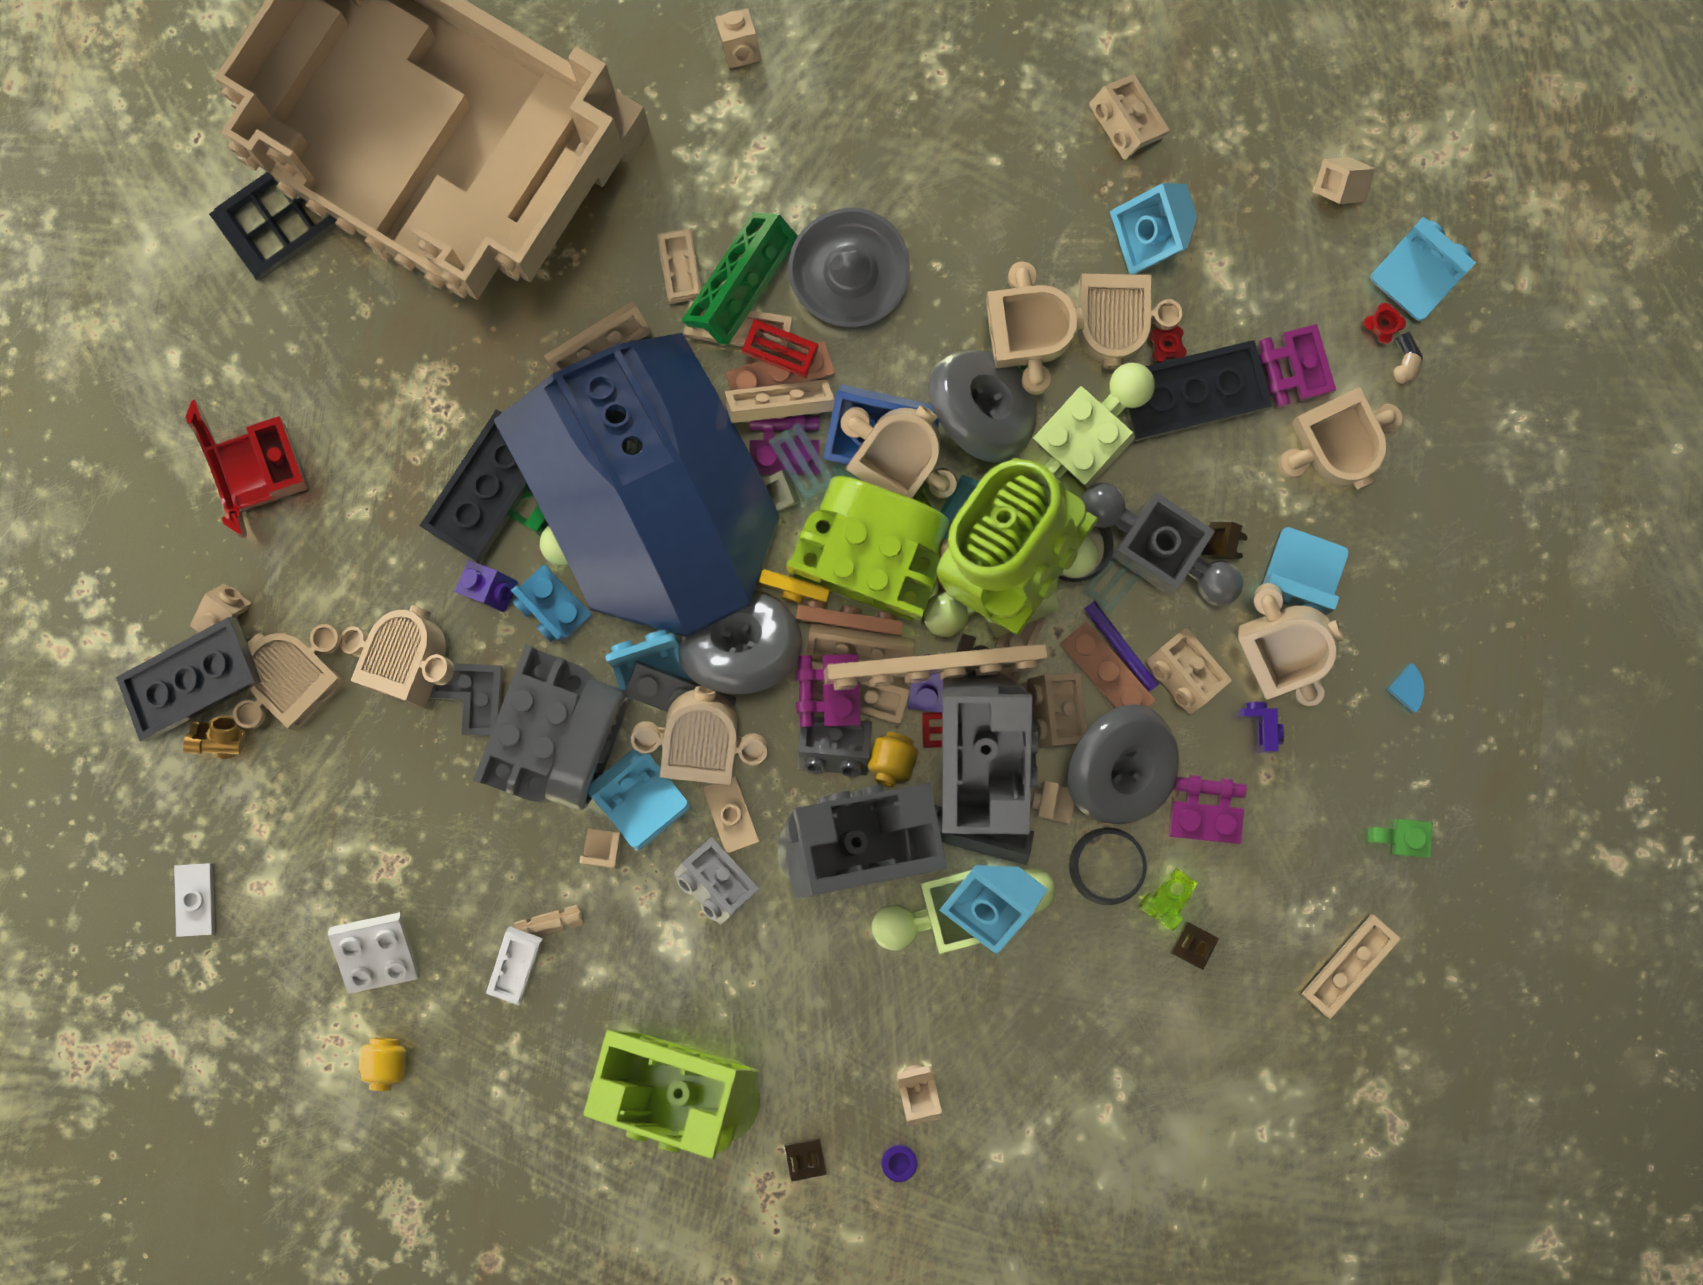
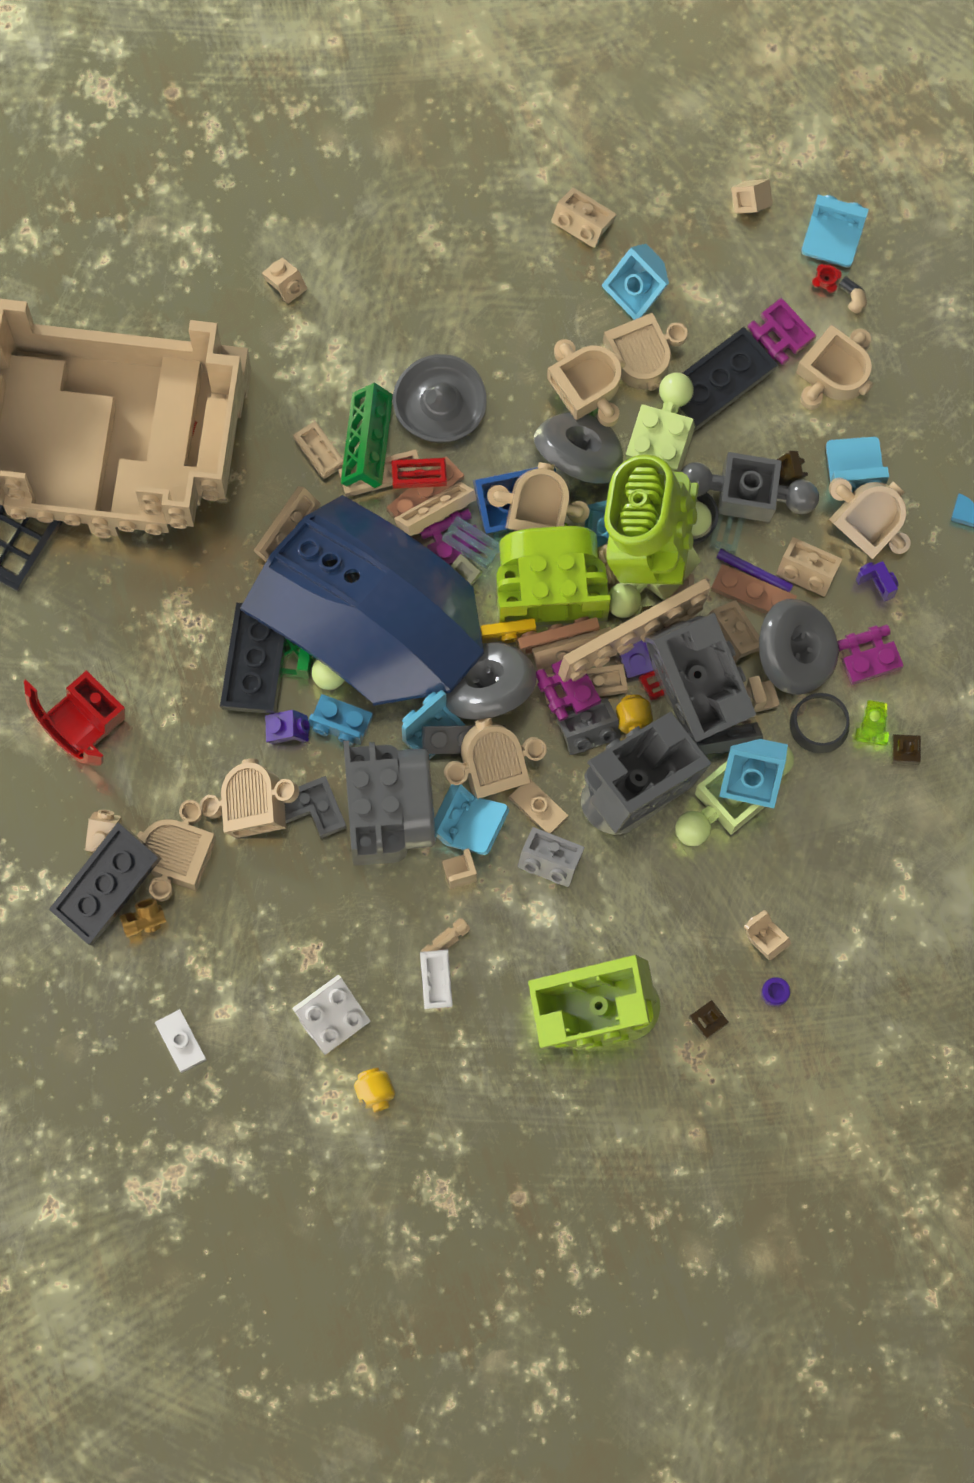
camera: 30 degrees left, 10 degrees down
red plate [1149,326,1187,363] -> none

